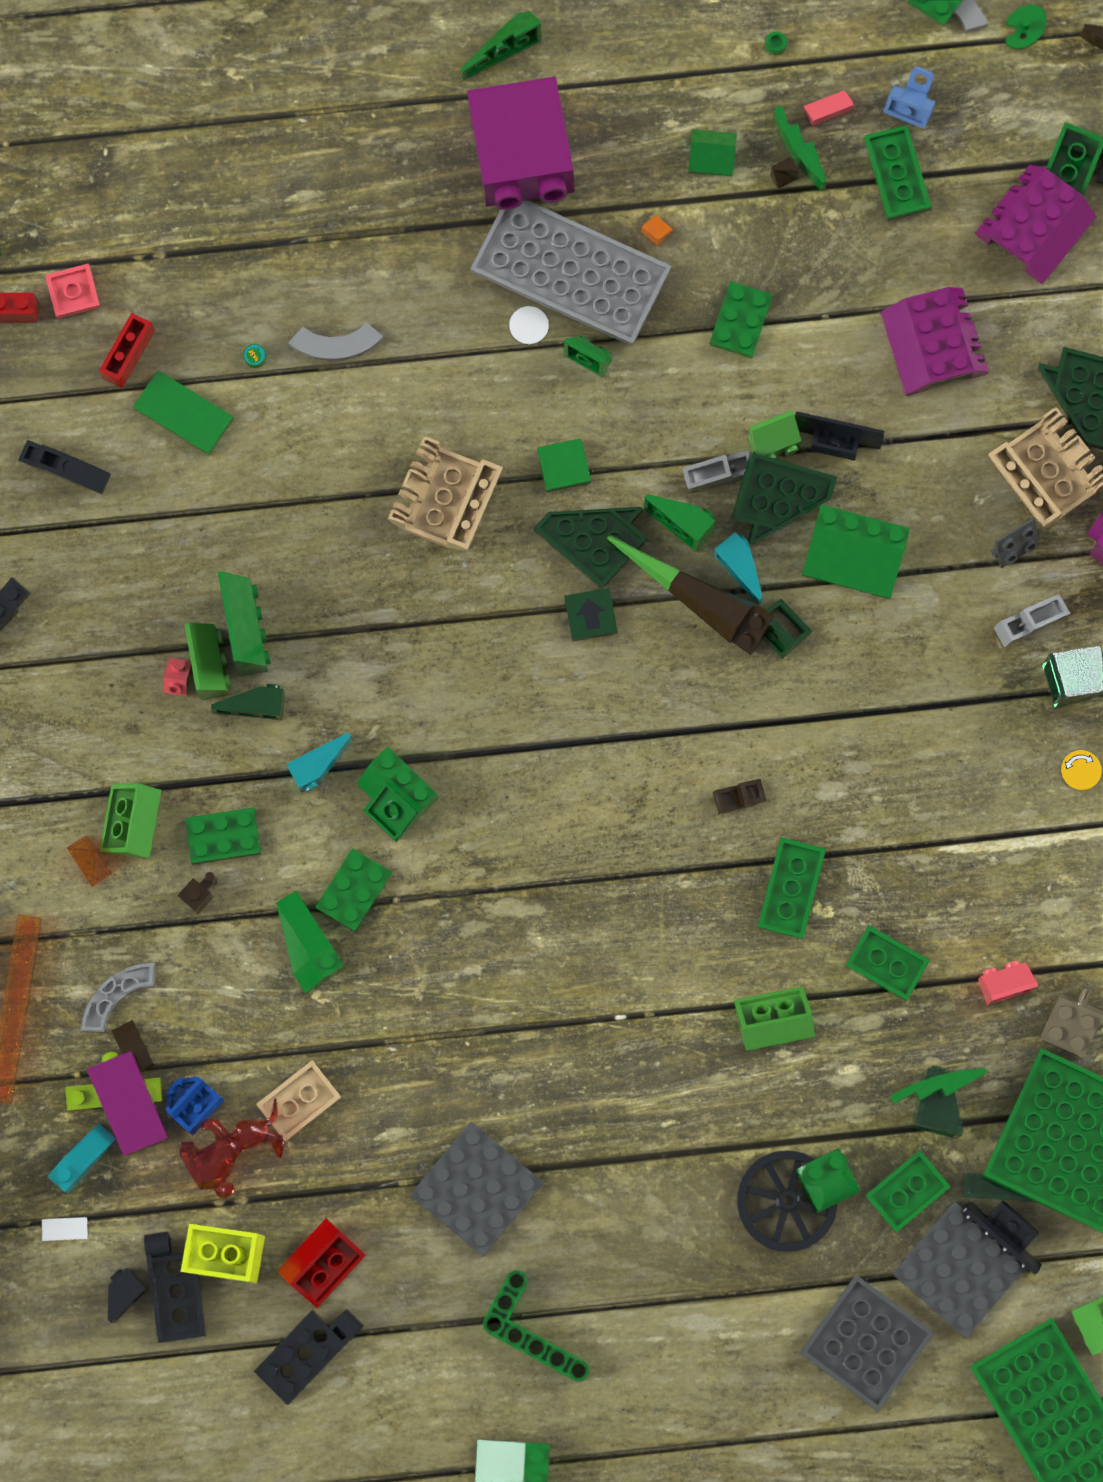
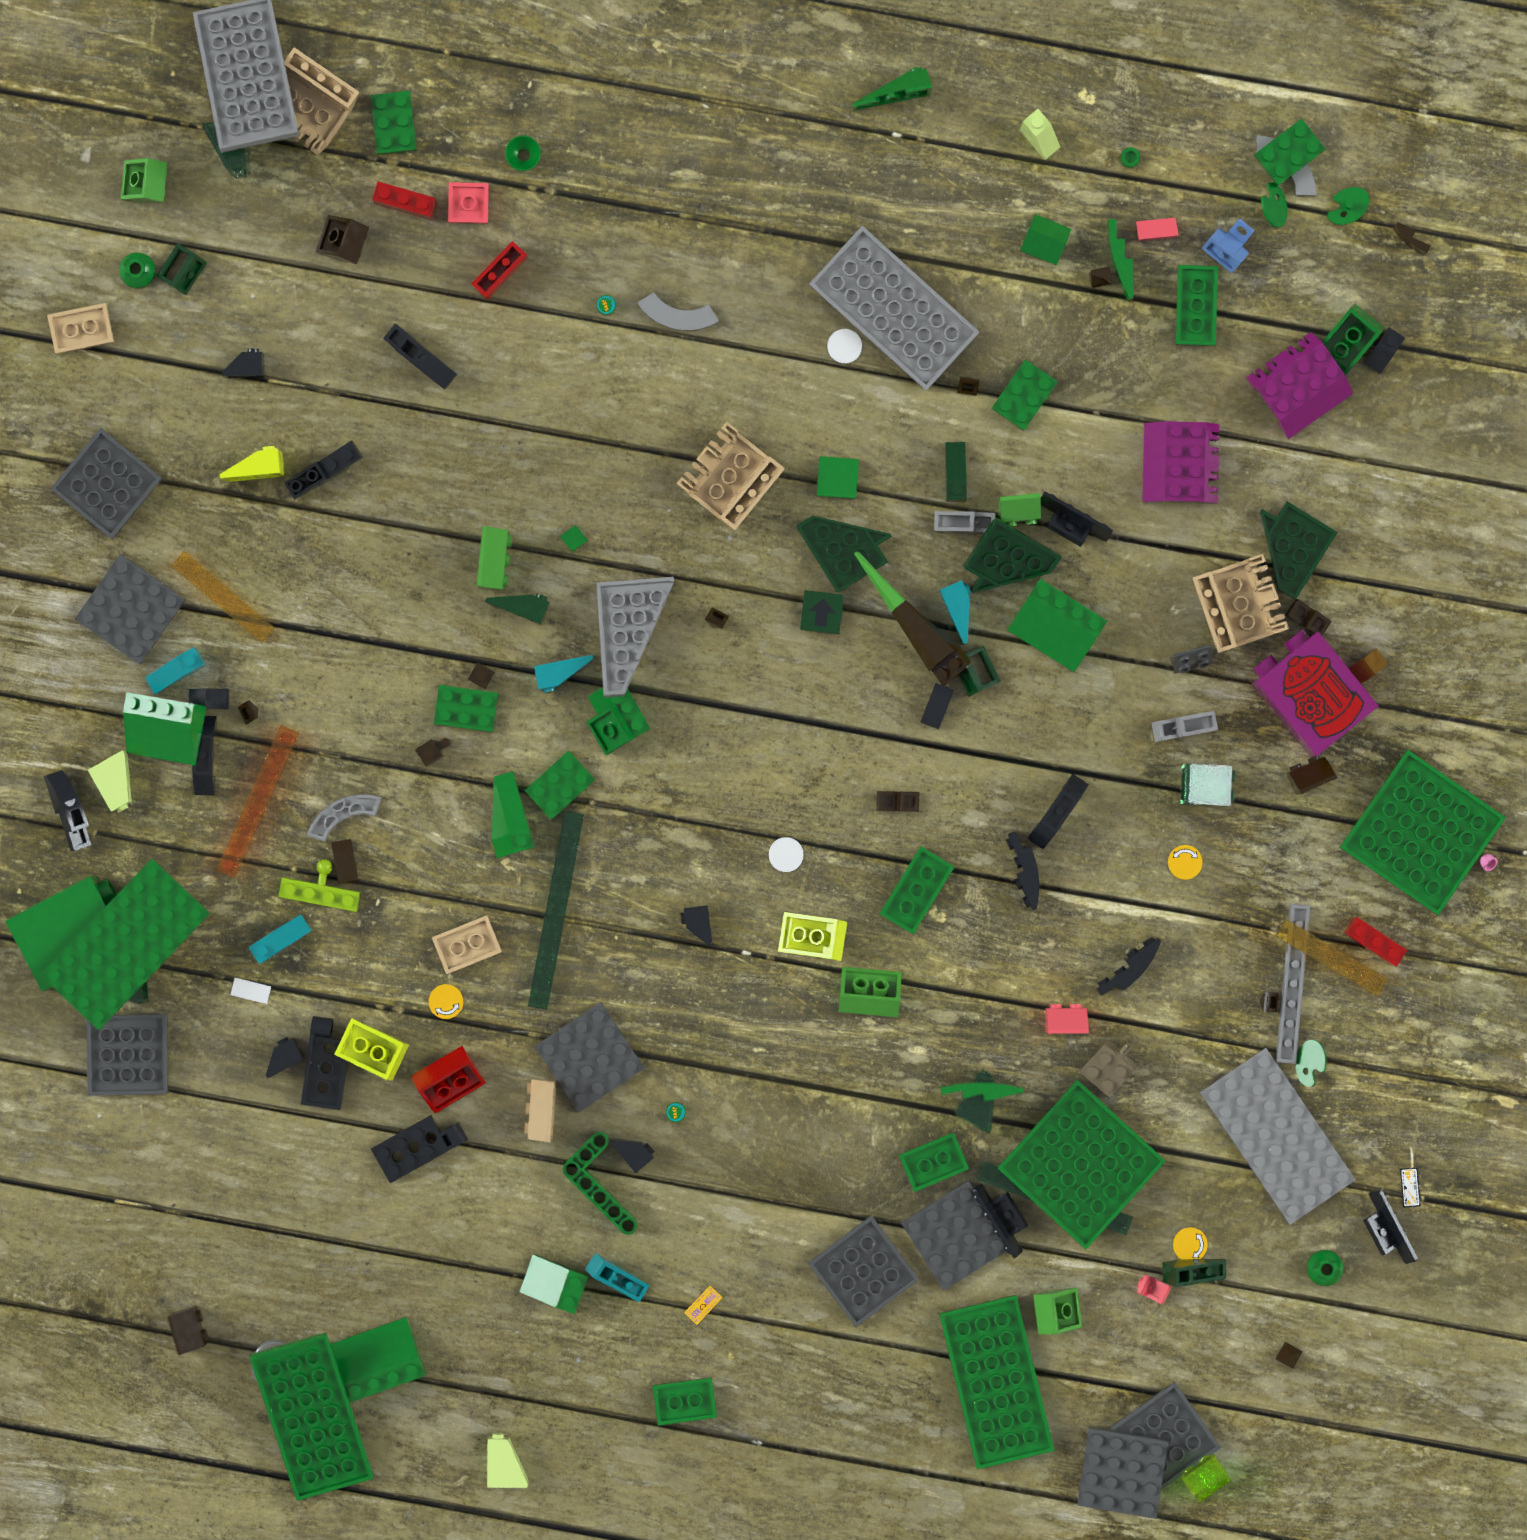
camera: 15 degrees right, 10 degrees up
clear orange slope [67,835,112,887] -> none
magenta tile [86,1050,168,1156] -> none
bright green slope [99,783,161,858] -> none
green tile [133,370,234,455] -> none
coral bracket [164,657,192,696] -> none
blue slope [165,1076,225,1136] -> none
clear red animal [179,1098,285,1199] -> none
green slope [218,571,271,677] -> none
magenta brick [467,76,575,210] -> none
green slope [564,336,612,378] -> none
orange slope [641,215,673,246] -> none
green slope [644,494,715,553] -> none
black wheel [737,1150,838,1252] -> none
green slope [796,1148,860,1213] -> none
green plate [845,925,930,1002] -> none
none -> yellow sticker [429,984,463,1019]
none -> dark brown plate [468,662,495,690]
none -> green piece [505,135,541,172]
none -> tan slope [524,1078,556,1142]
none -> clear green plate [528,811,584,1010]
none -> green slope [560,525,588,553]
none -> teal slope [585,1253,650,1302]
none -> light grey wing [596,577,674,698]
none -> black slope [610,1139,655,1173]
none -> green tile [666,1102,686,1122]
none -> black slope [681,905,713,946]
none -> yellow sticker [684,1286,723,1325]
none -> dark brown slope [705,608,729,629]
none -> white sticker [769,837,803,872]
none -> neon yellow slope [778,912,847,961]
none -> black slope [920,683,954,730]
none -> dark green slope [945,442,967,502]
none -> dark brown slope [957,376,980,396]
none -> black slope [1006,831,1039,910]
none -> yellowish green slope [1020,109,1060,160]
none -> black slope [1027,773,1089,849]
none -> black slope [1096,937,1161,996]
none -> green piece [1261,182,1288,228]

